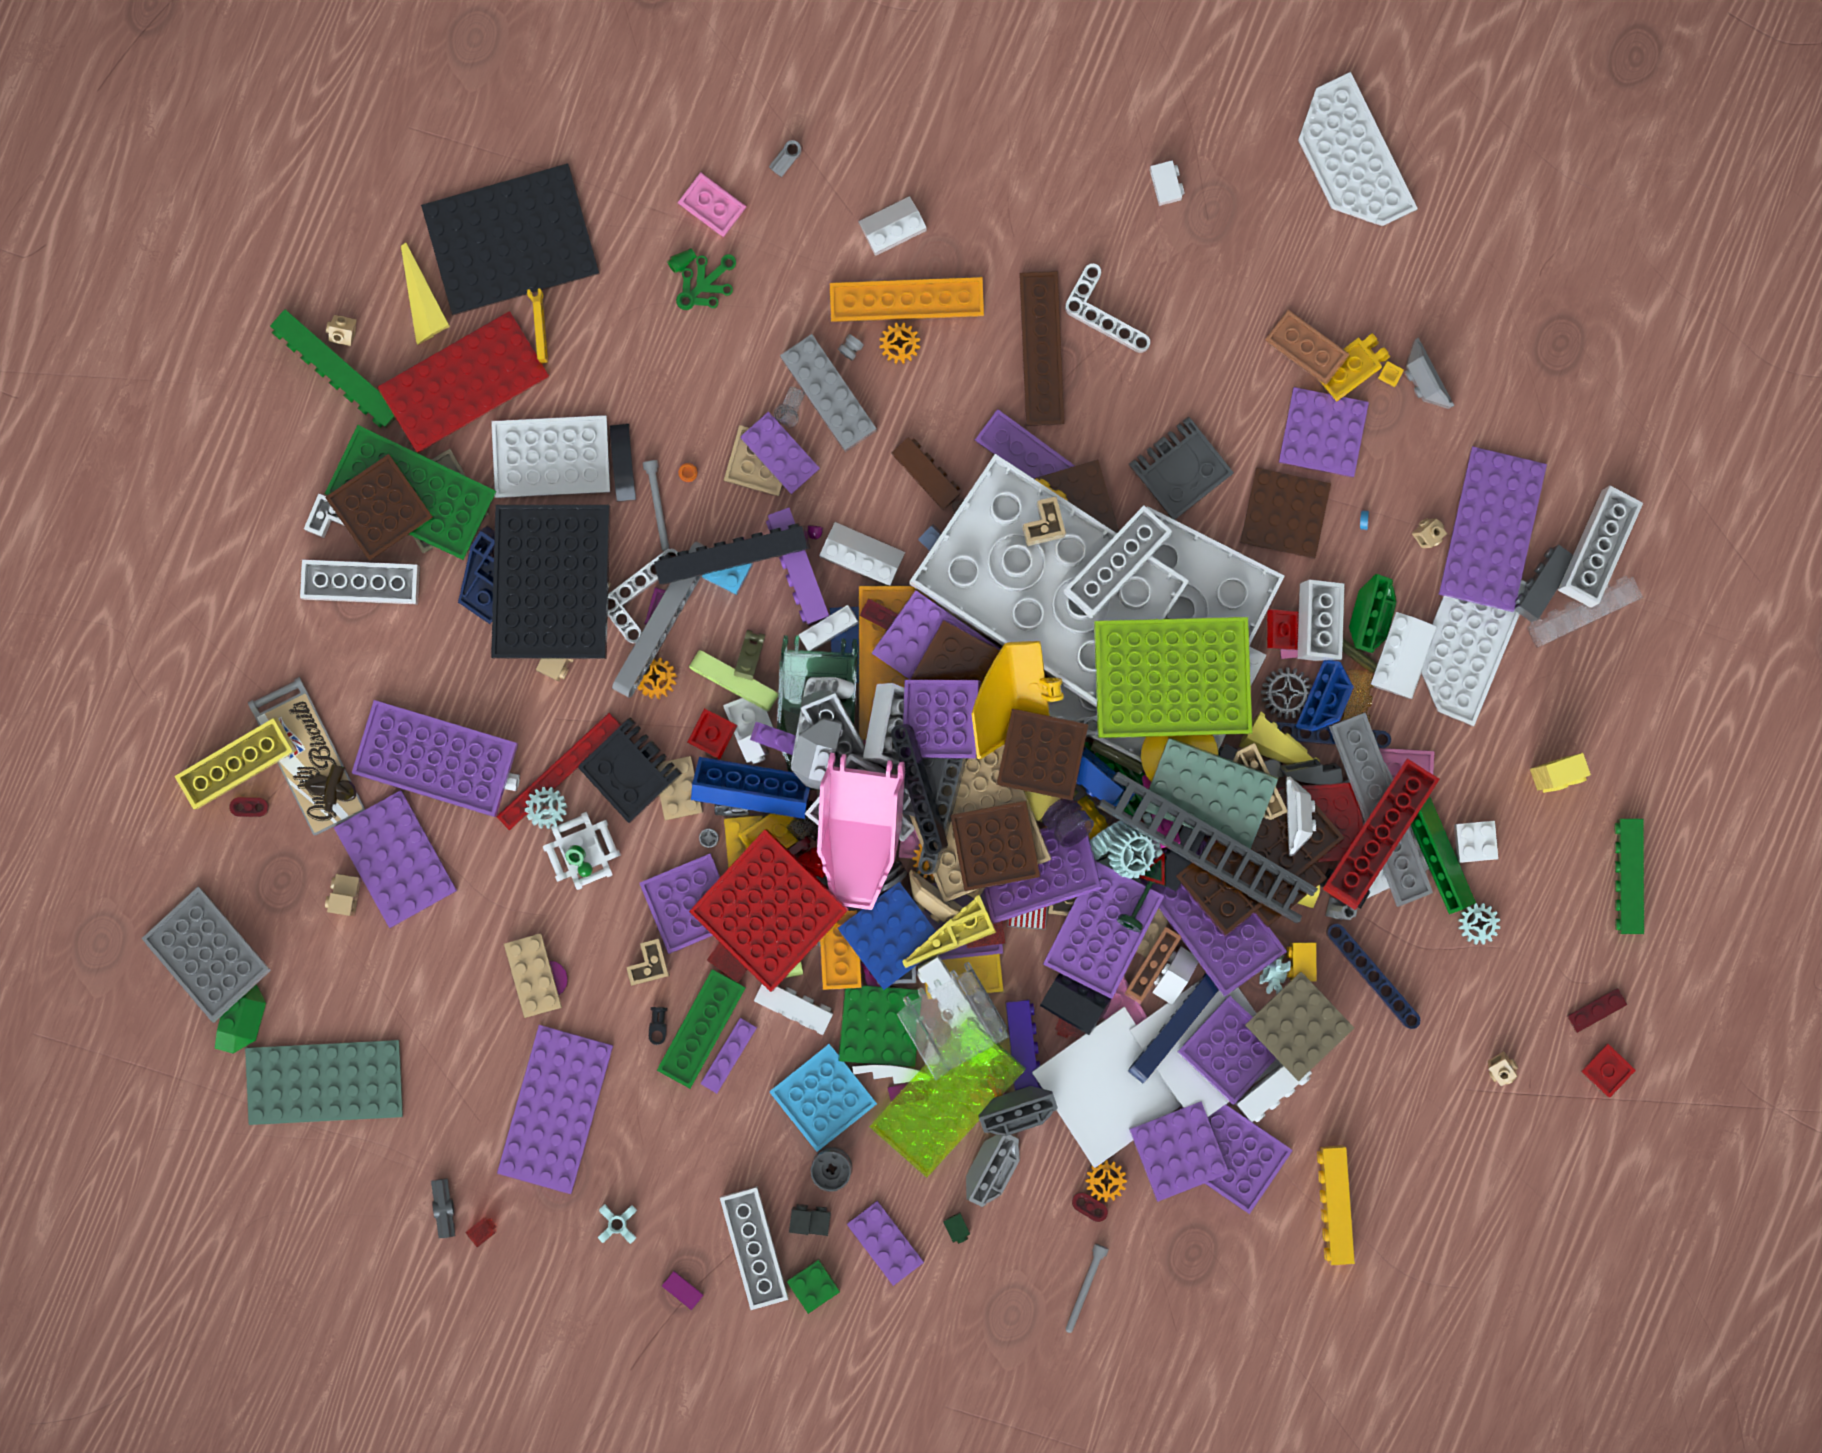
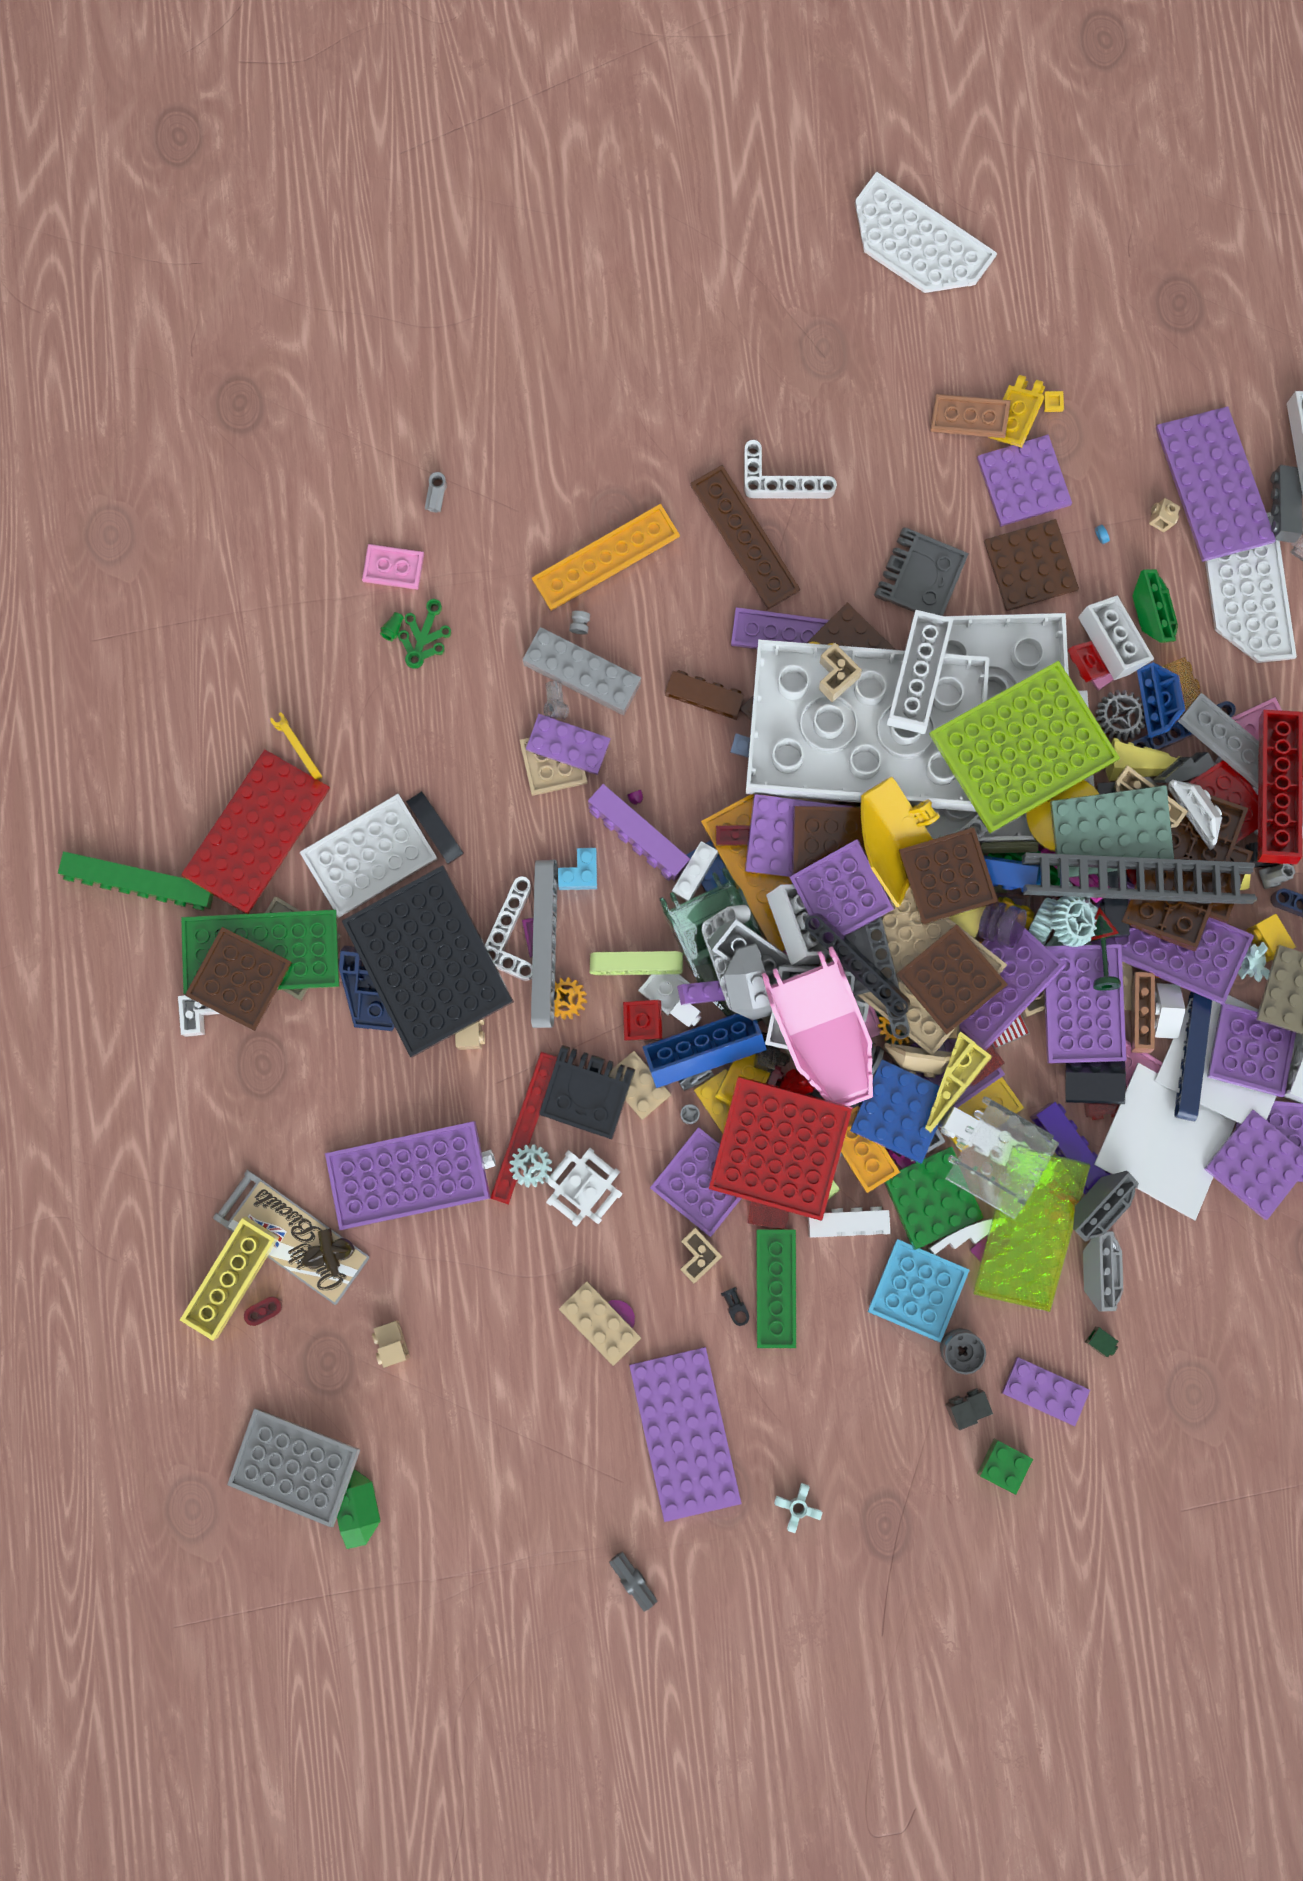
camera: 30 degrees left, 5 degrees down
sand green plate [245,1040,403,1125] -> none
white brick [300,560,420,605] -> none
tan brick [326,315,356,346] -> none
medium lavender plate [334,790,457,928] -> none
light yellow wedge [401,243,450,345] -> none
black plate [421,163,600,316] -> none
clear red brick [465,1217,497,1247] -> none
green plate [565,845,593,877] -> none
light grey piece [643,460,669,551] -> none
black brick [654,523,811,585] -> none
magenta tile [662,1271,704,1310] -> none
orange plate [678,463,698,482] -> none
medium lavender plate [701,1018,757,1094] -> none
white brick [720,1186,789,1310] -> none
olive plate [734,630,765,680] -> none
white slope [819,522,905,586] -> none
white slope [858,196,927,256] -> none
light orange gear [879,323,920,364] -> none
light grey piece [1066,1244,1109,1333] -> none
dark red plate [1072,1192,1108,1222] -> none
light orange gear [1085,1160,1127,1202] -> none
white brick [1149,160,1185,206] -> none
olive axle [1342,639,1378,673] -> none
white slope [1371,612,1437,699] -> none
light grey wedge [1405,338,1454,409] -> none

